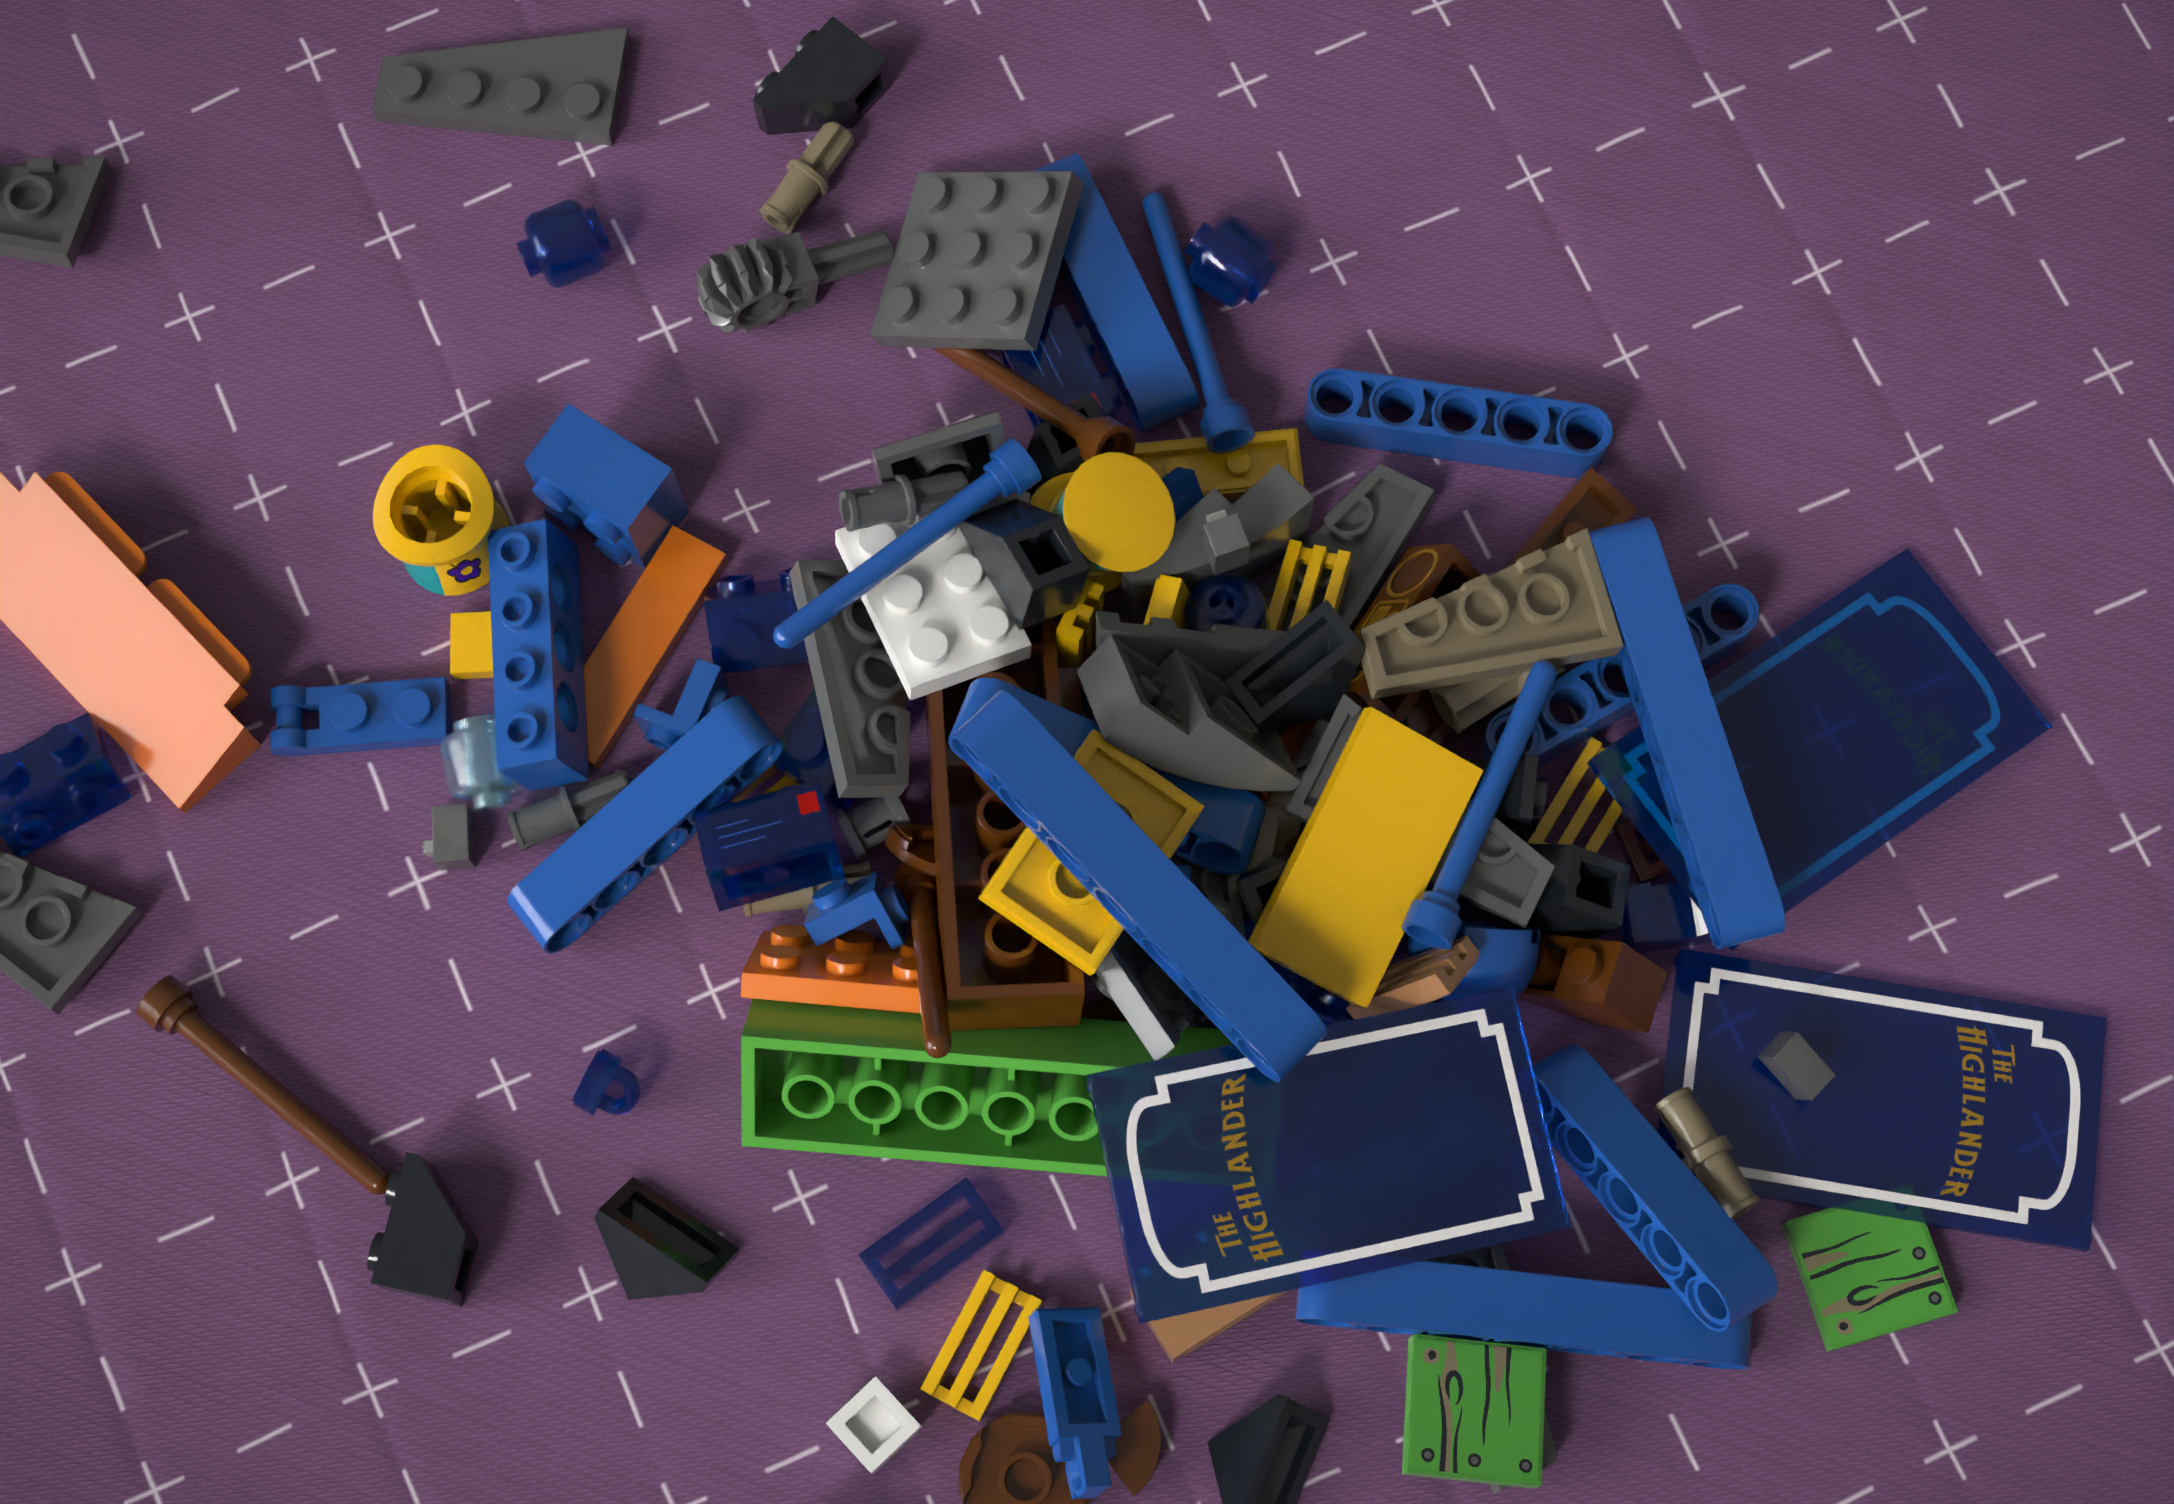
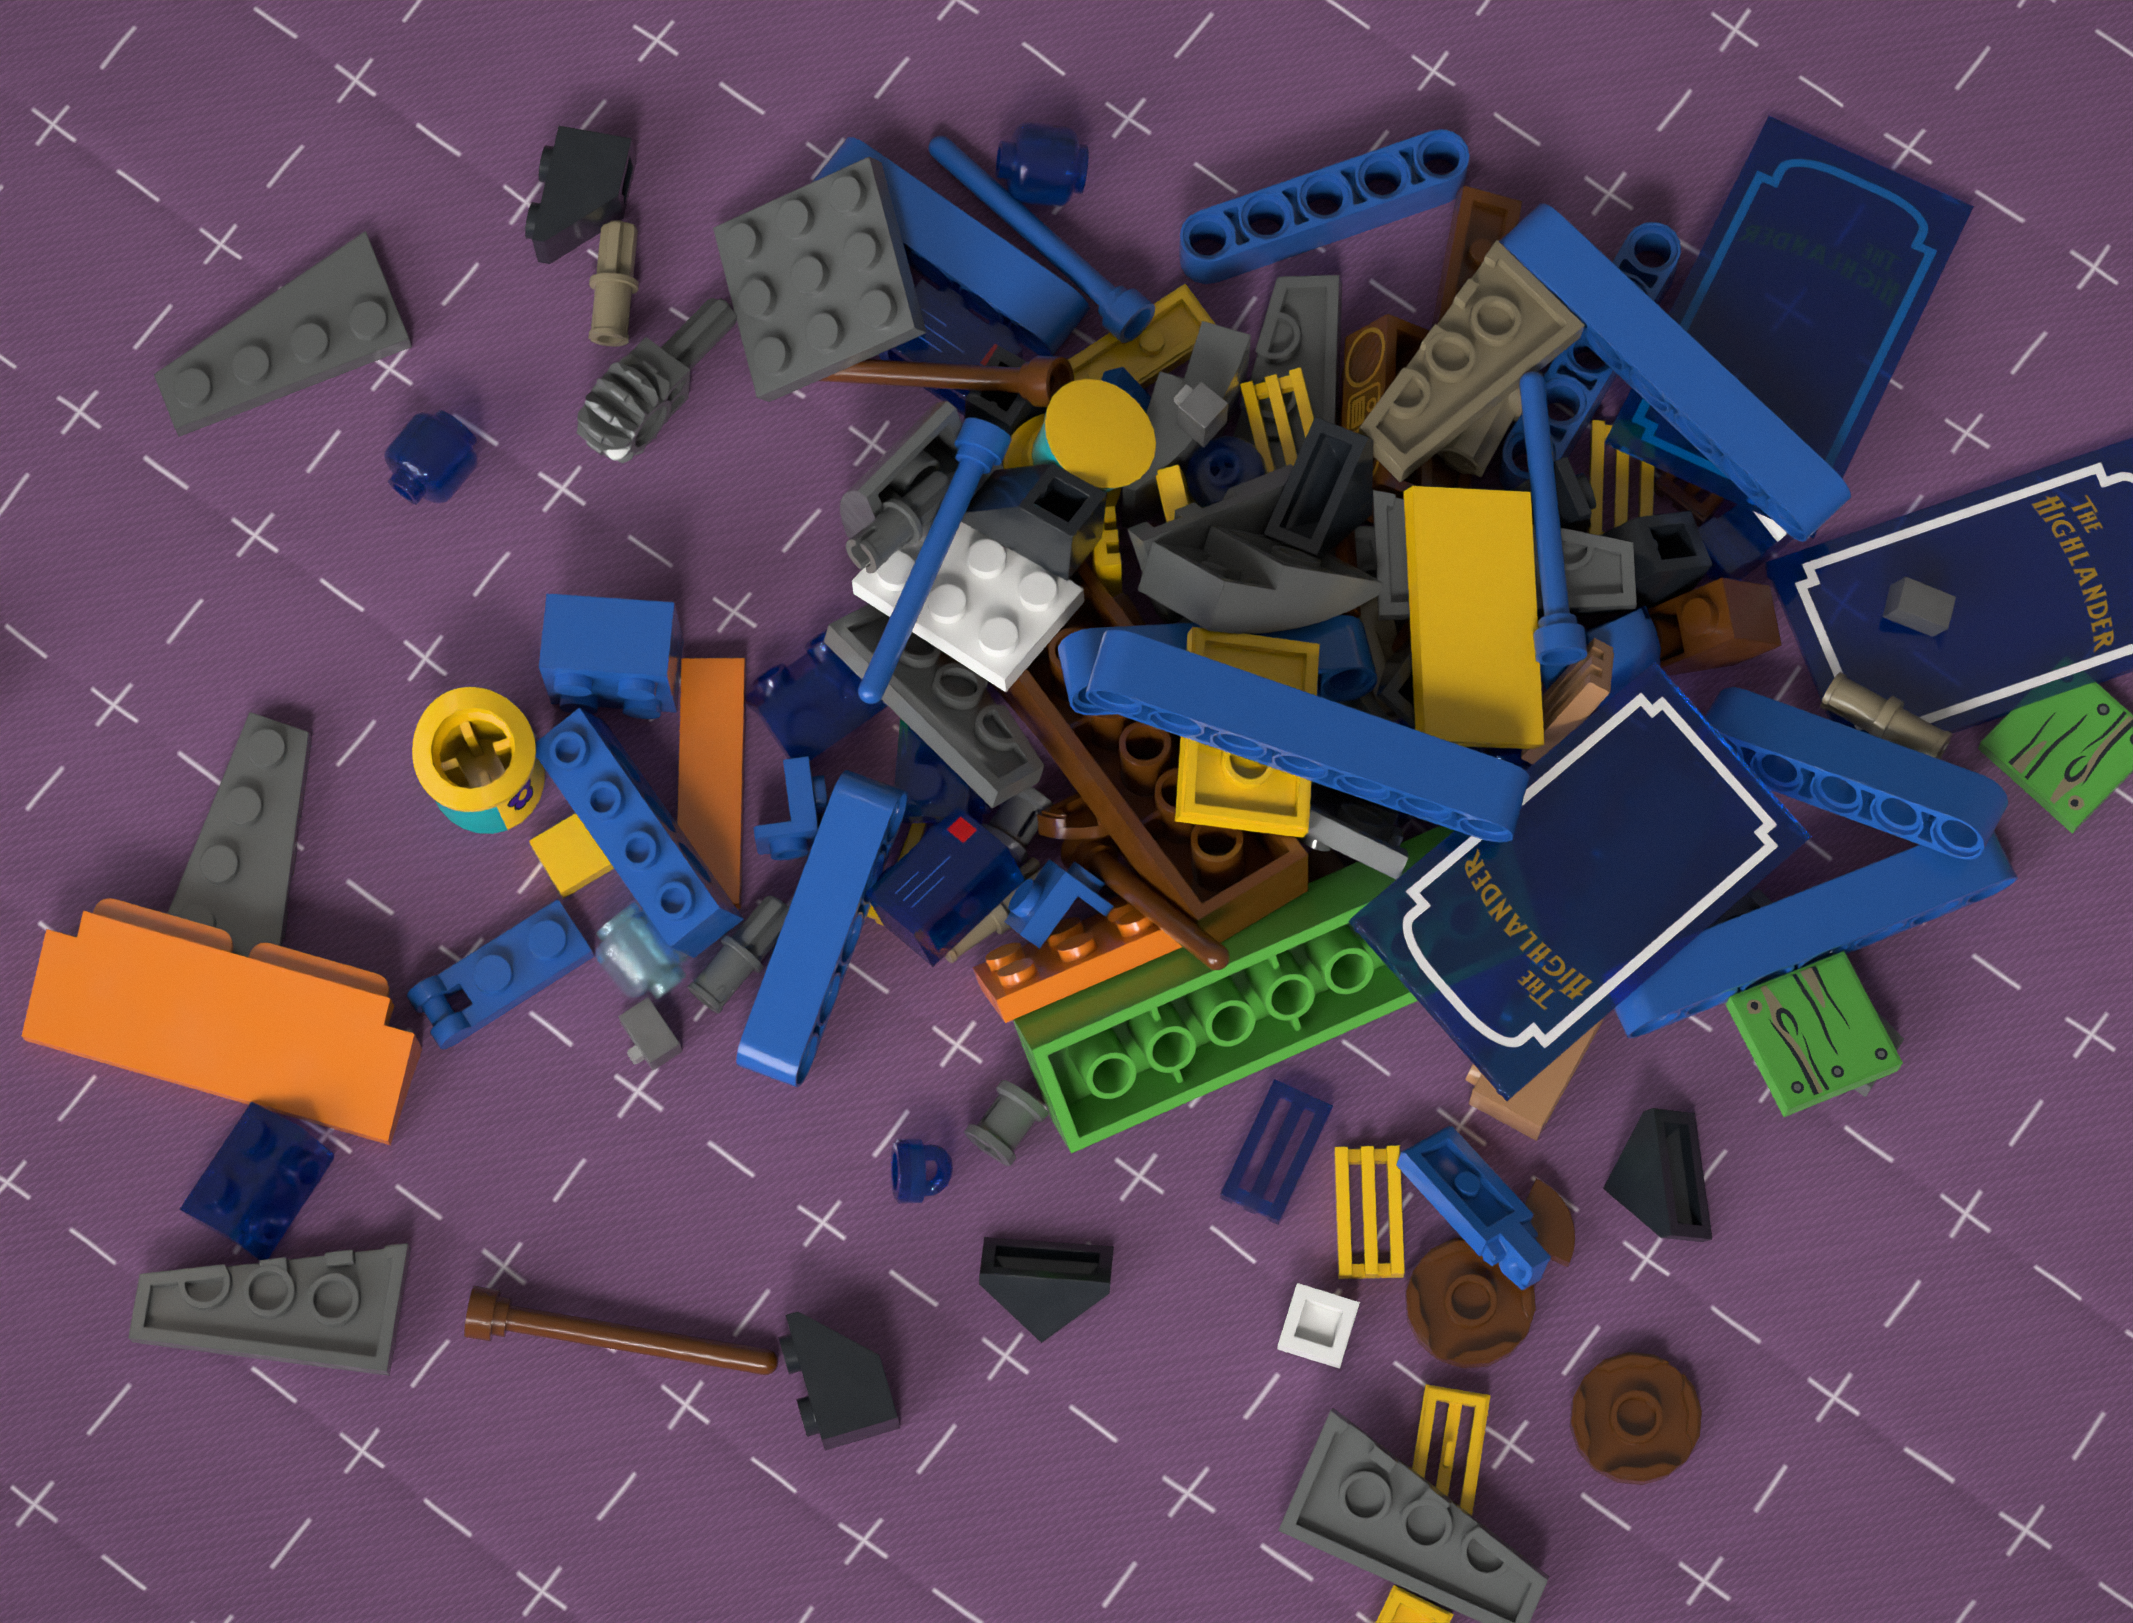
camera: 30 degrees left, 0 degrees up
none -> dark grey wing [167,712,312,957]
none -> dark grey bush [964,1080,1048,1166]

